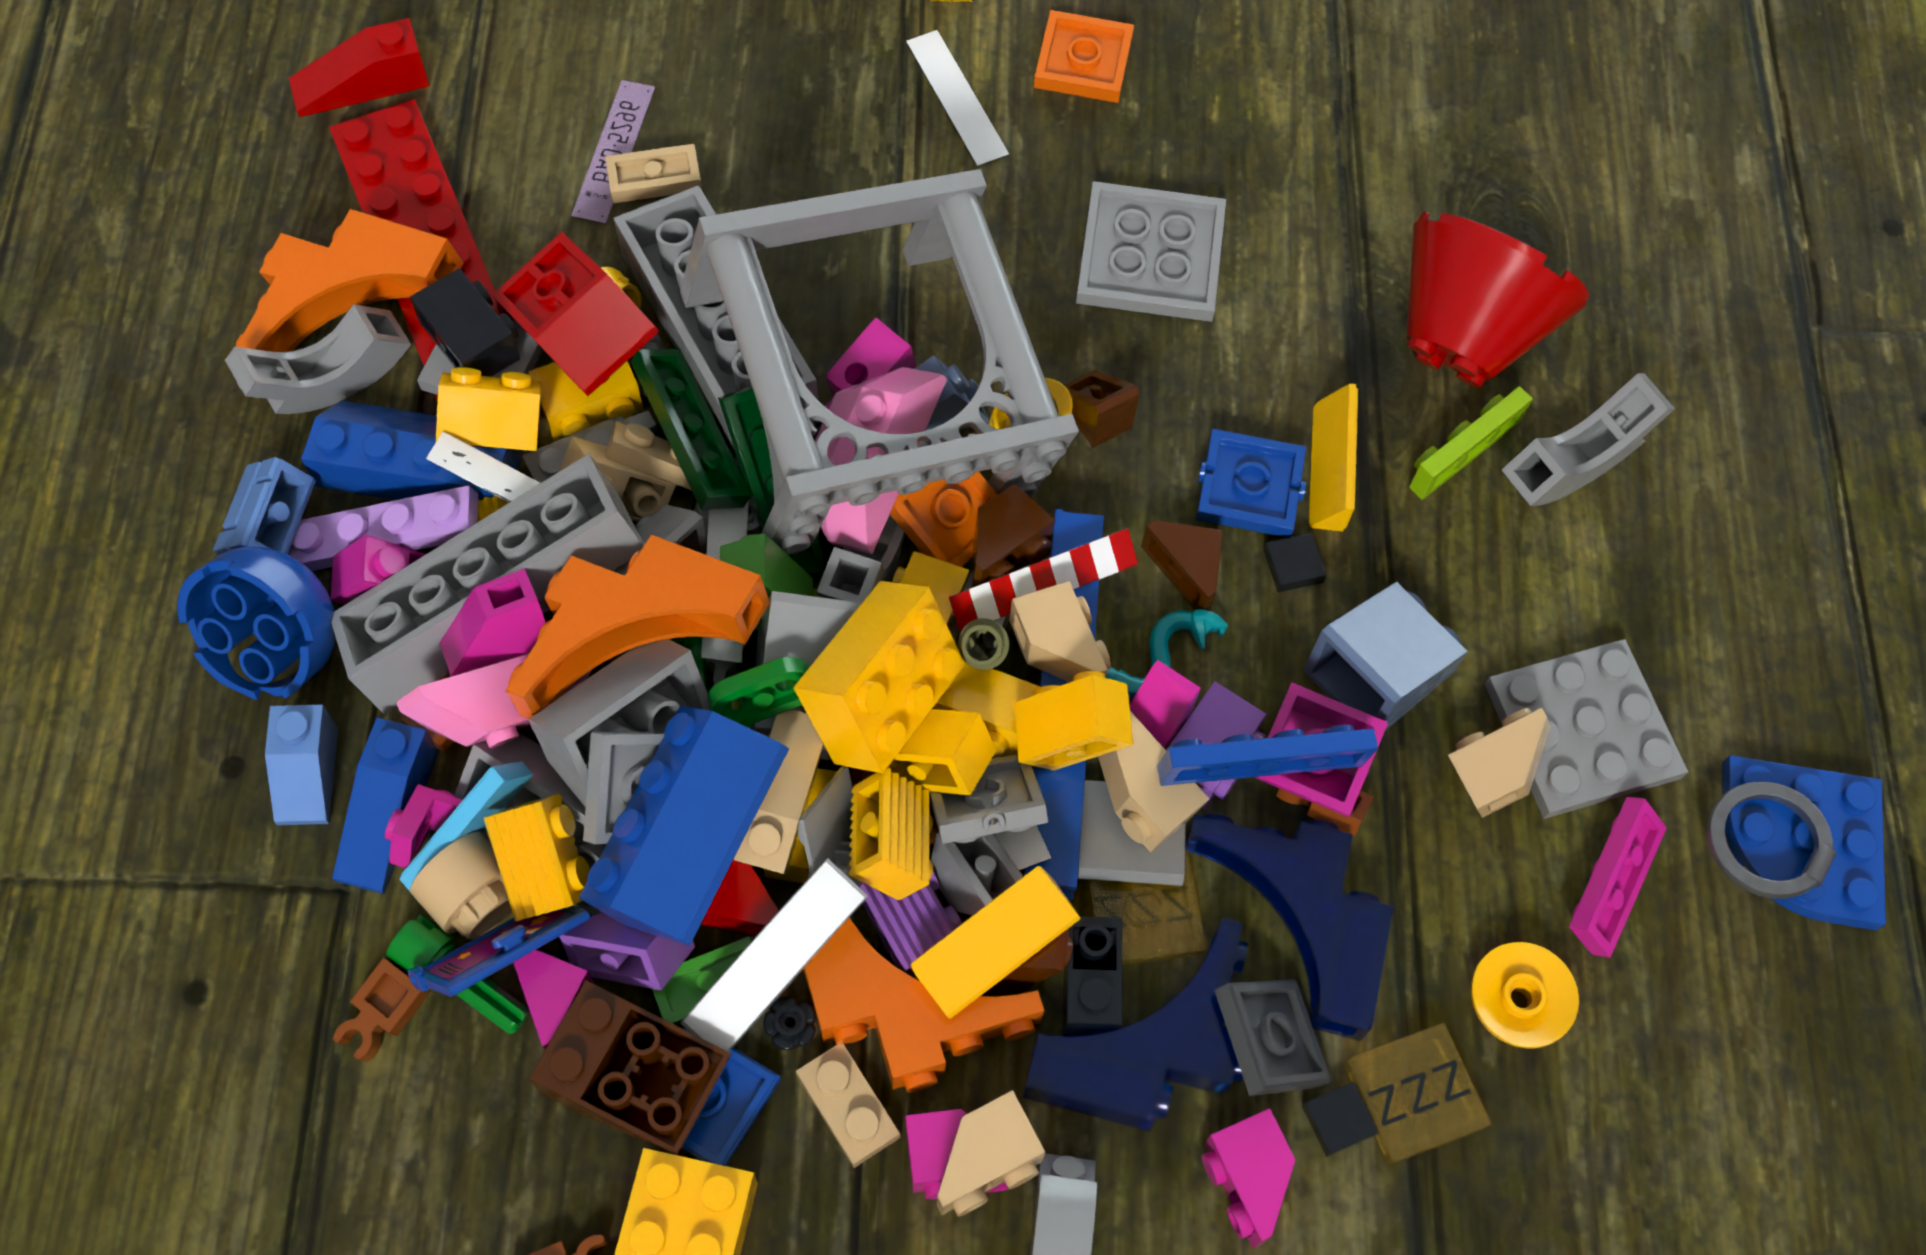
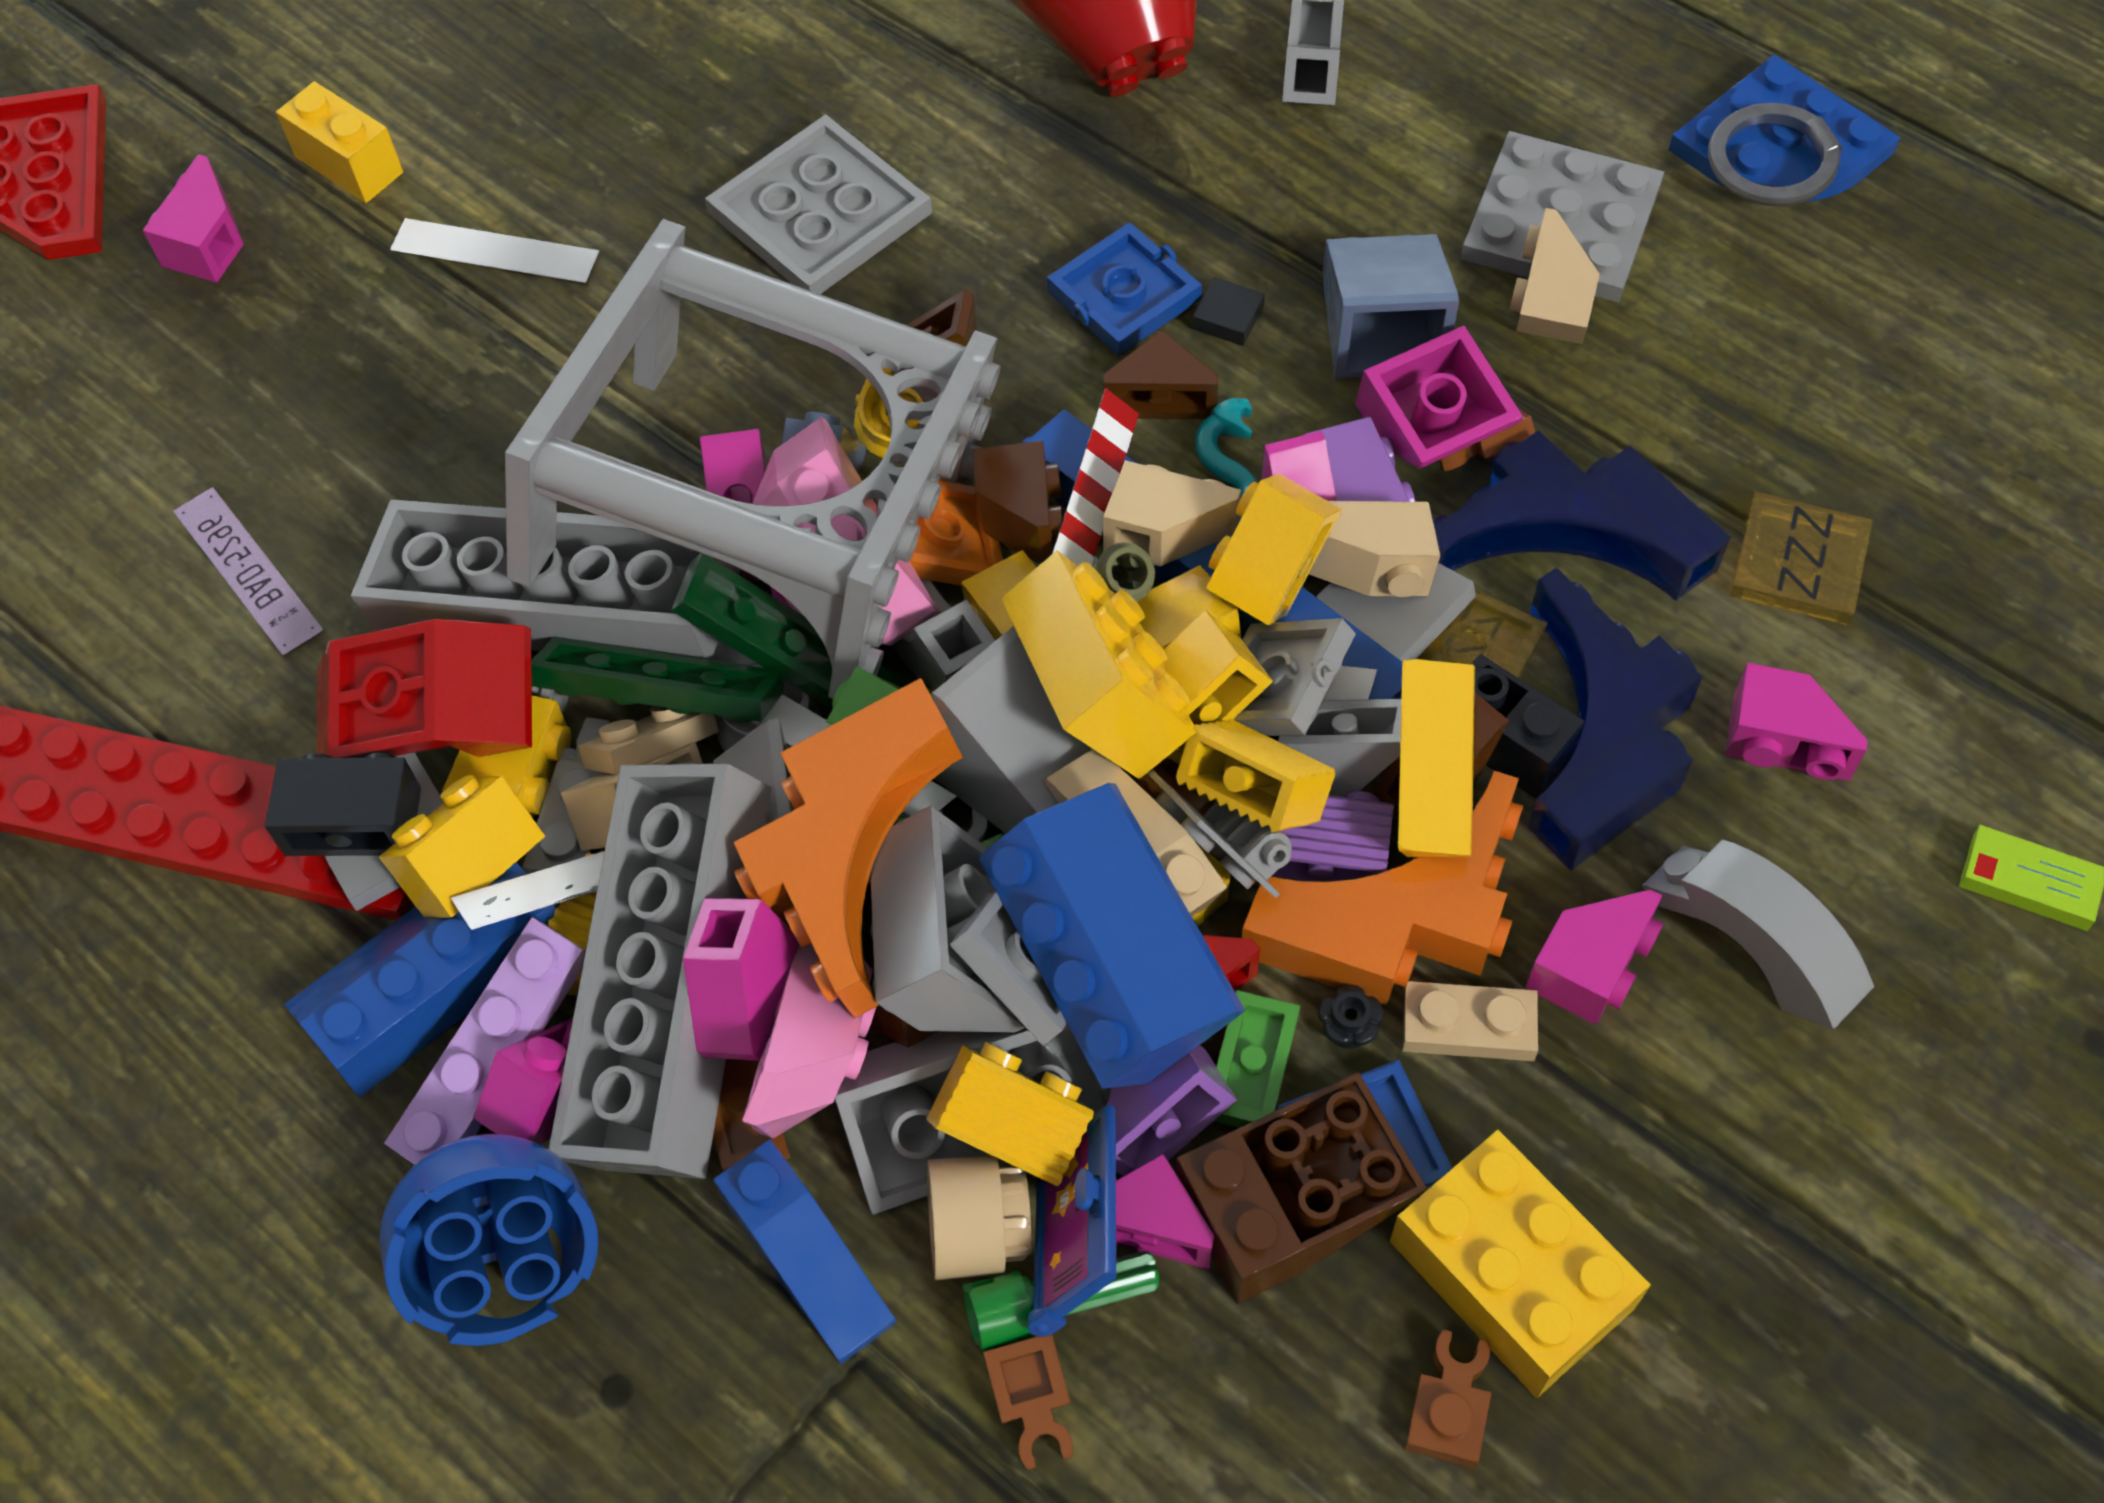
camera: 45 degrees left, 5 degrees down
medium blue brick [212,457,316,556] -> none
light grey arch [225,304,411,414] -> none
orange arch [235,209,463,352] -> none
medium blue slope [265,705,338,825] -> none
dark pink bracket [385,784,463,868] -> none
medium azure tile [399,761,534,891] -> none
tan plate [605,144,702,203] -> none
white slope [680,858,869,1052] -> none
green plate [708,657,809,727] -> none
tan slope [937,1090,1045,1217] -> none
orange tile [1034,10,1134,103] -> none
blue plate [1157,725,1378,786] -> none
dark grey tile [1214,979,1331,1096] -> none
black tile [1302,1082,1379,1157] -> none
yellow slope [1308,384,1358,532] -> none
lime plate [1409,386,1533,500] -> none
yellow dish [1471,942,1579,1049] -> none
dark pink plate [1569,797,1667,958] -> none

